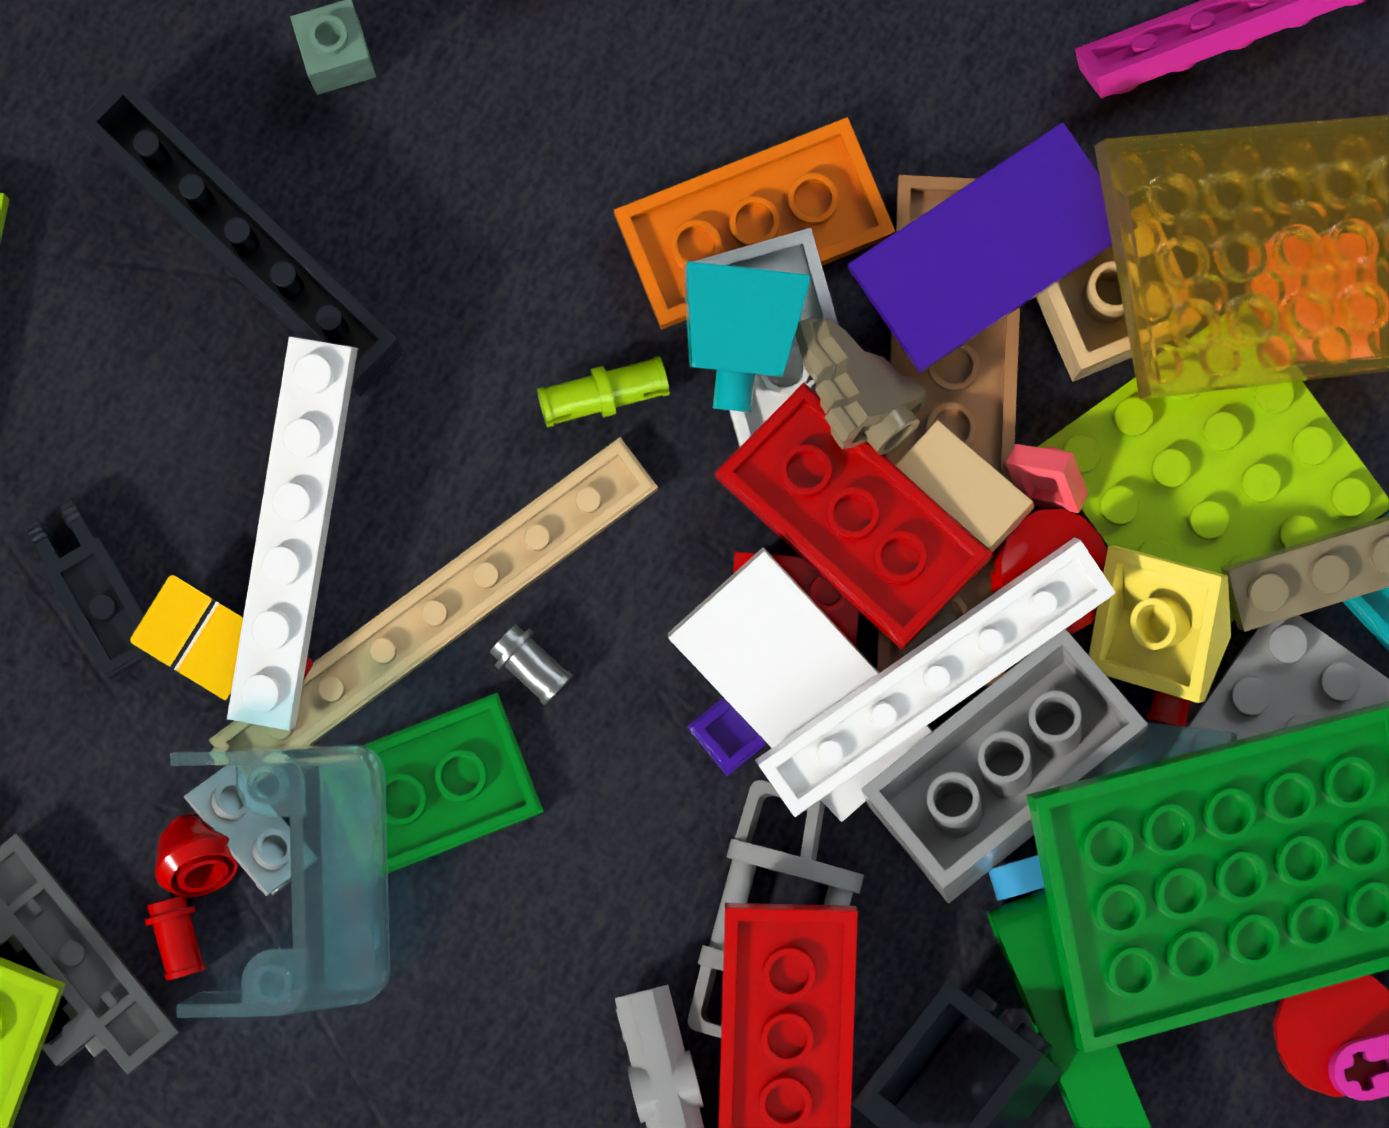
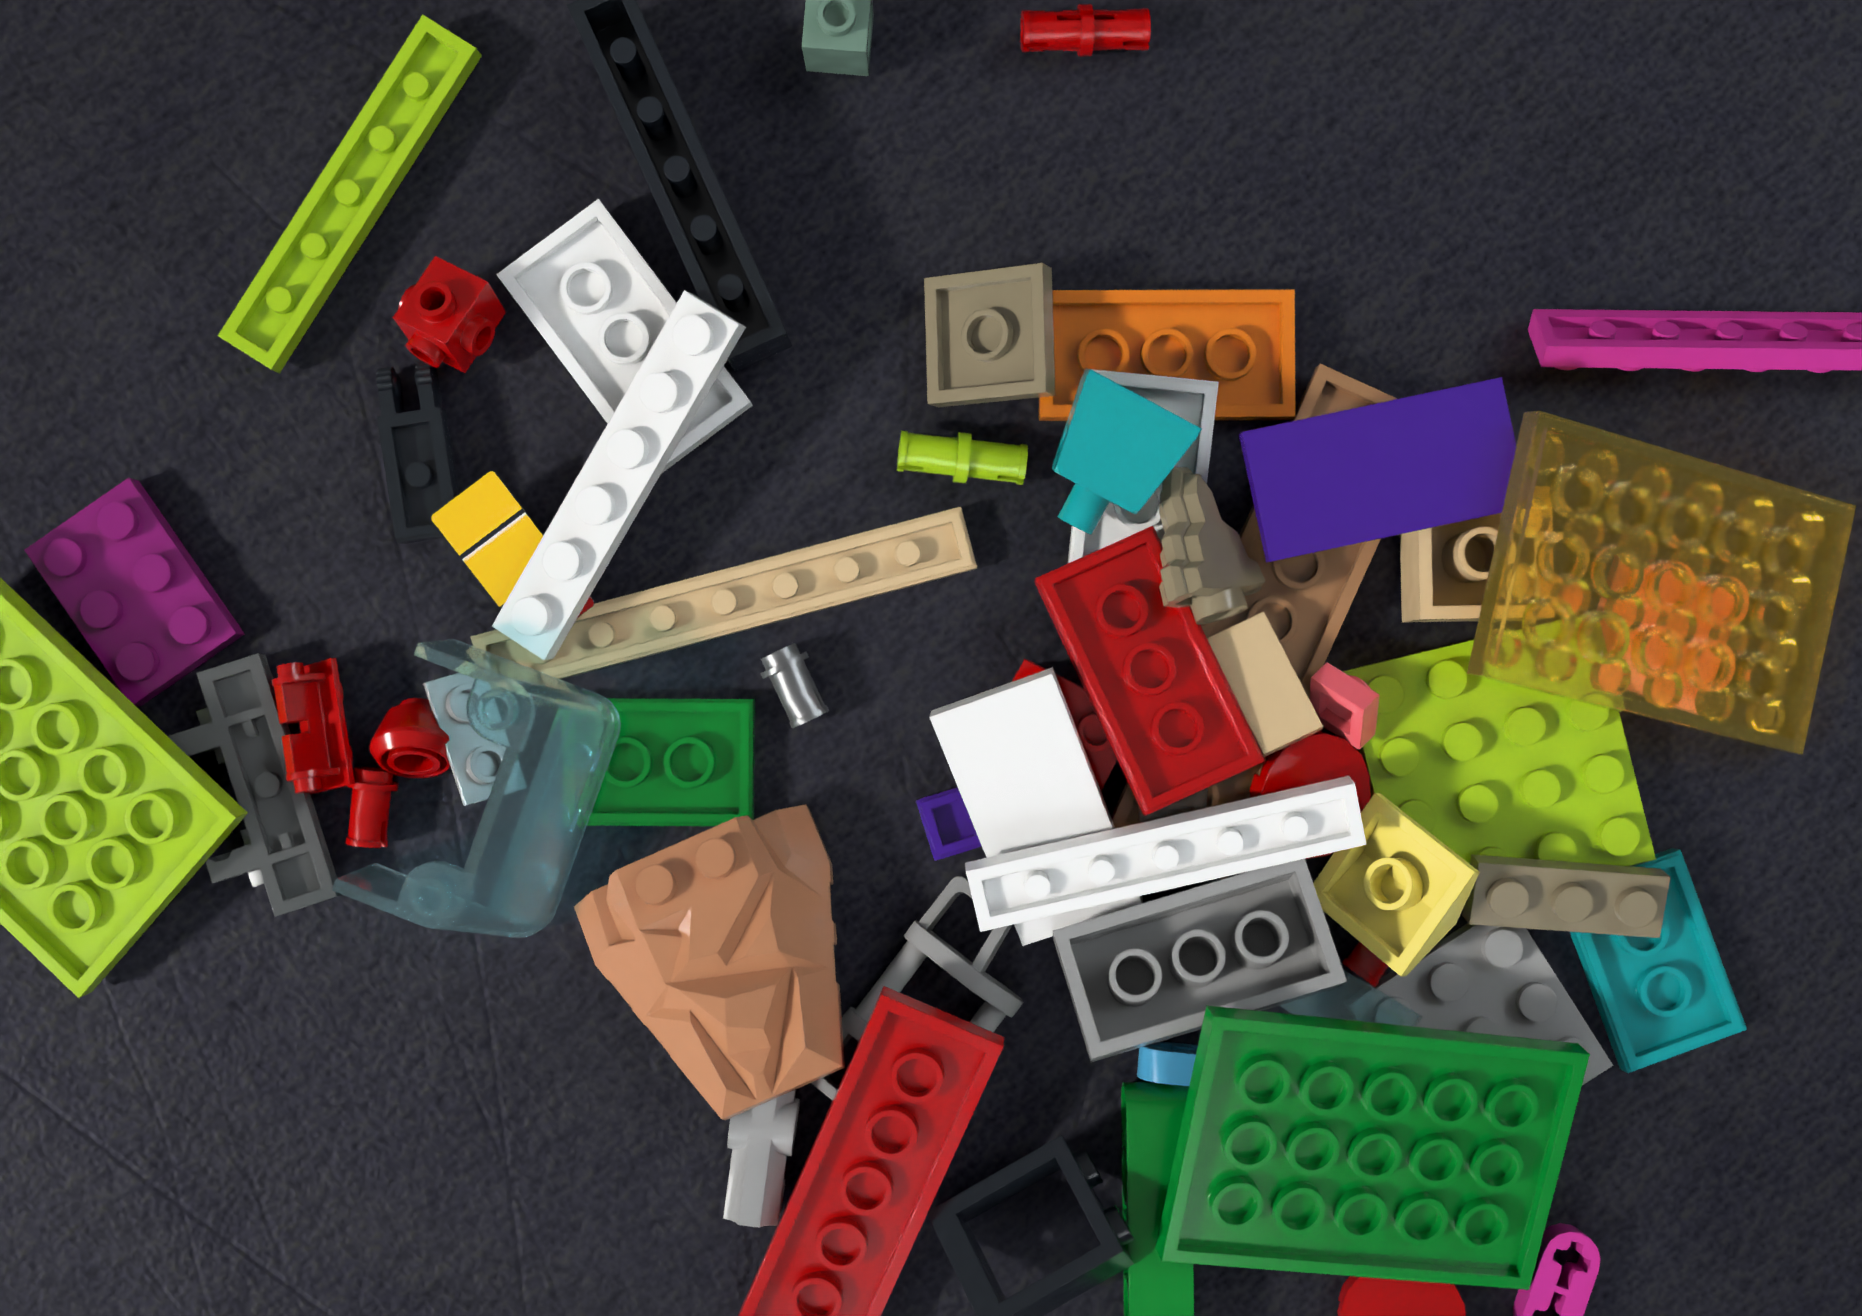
camera: 20 degrees right, 5 degrees up
none -> red hinge [272,658,355,794]
none -> red brick [393,256,506,373]
none -> white plate [496,199,753,474]
none -> nougat wedge [574,804,845,1120]
none -> dark tan plate [924,263,1056,407]

